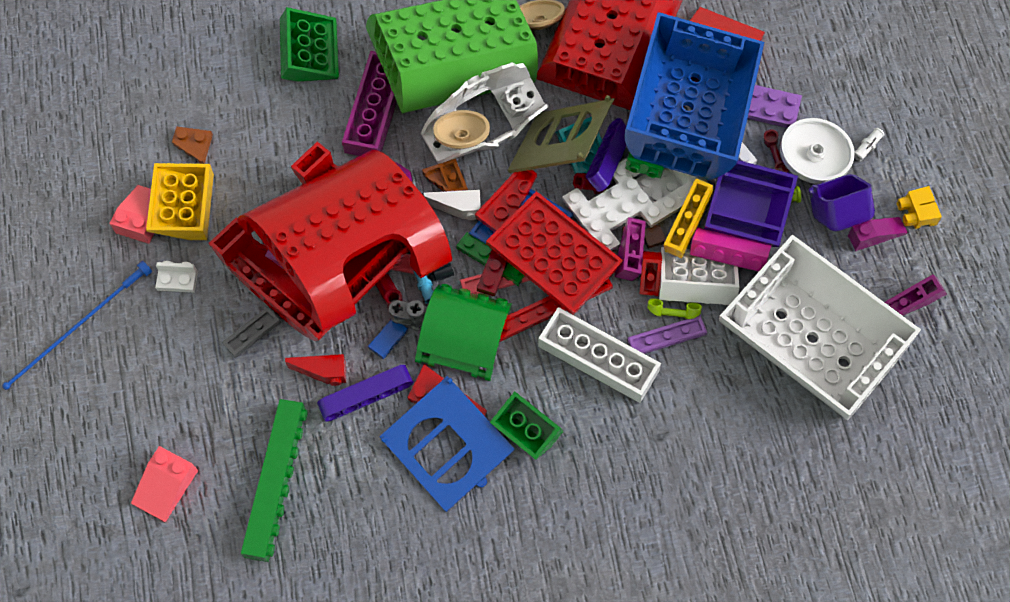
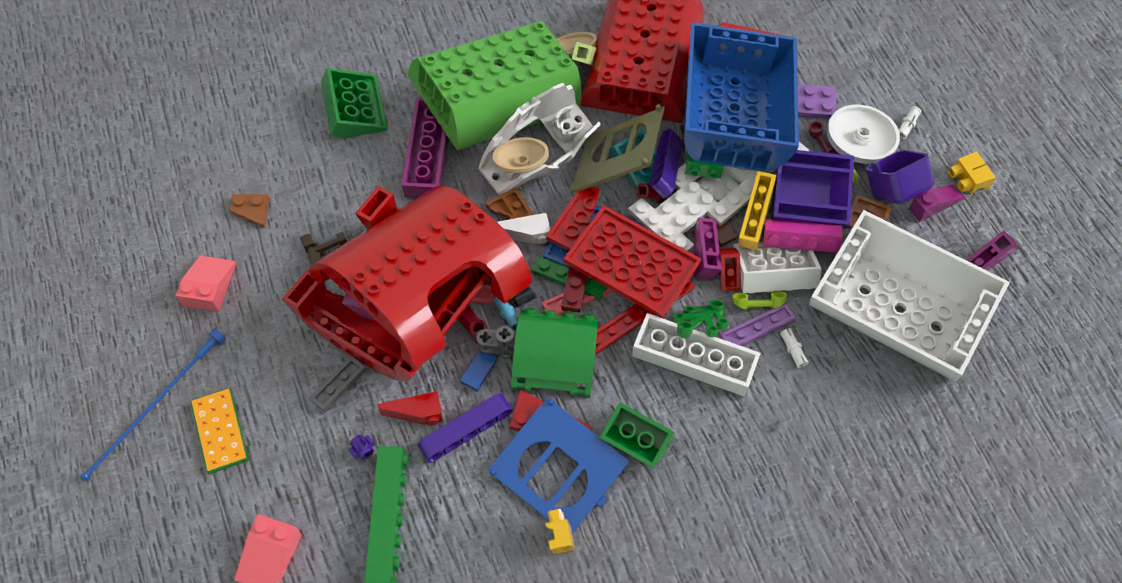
camera: 10 degrees left, 5 degrees down
yellow slope [146,163,214,240] -> none
white bracket [155,261,198,293] -> none
none -> light orange tile [190,387,249,474]
none -> dark brown bar [300,231,347,265]
none -> dark purple gear [348,434,375,460]
none -> yellow hips [546,509,575,555]
none -> yellowish green brick [572,42,597,65]
none -> green plant [672,300,729,338]
none -> white pin [780,328,809,368]
none -> dark orange wing [844,194,892,228]

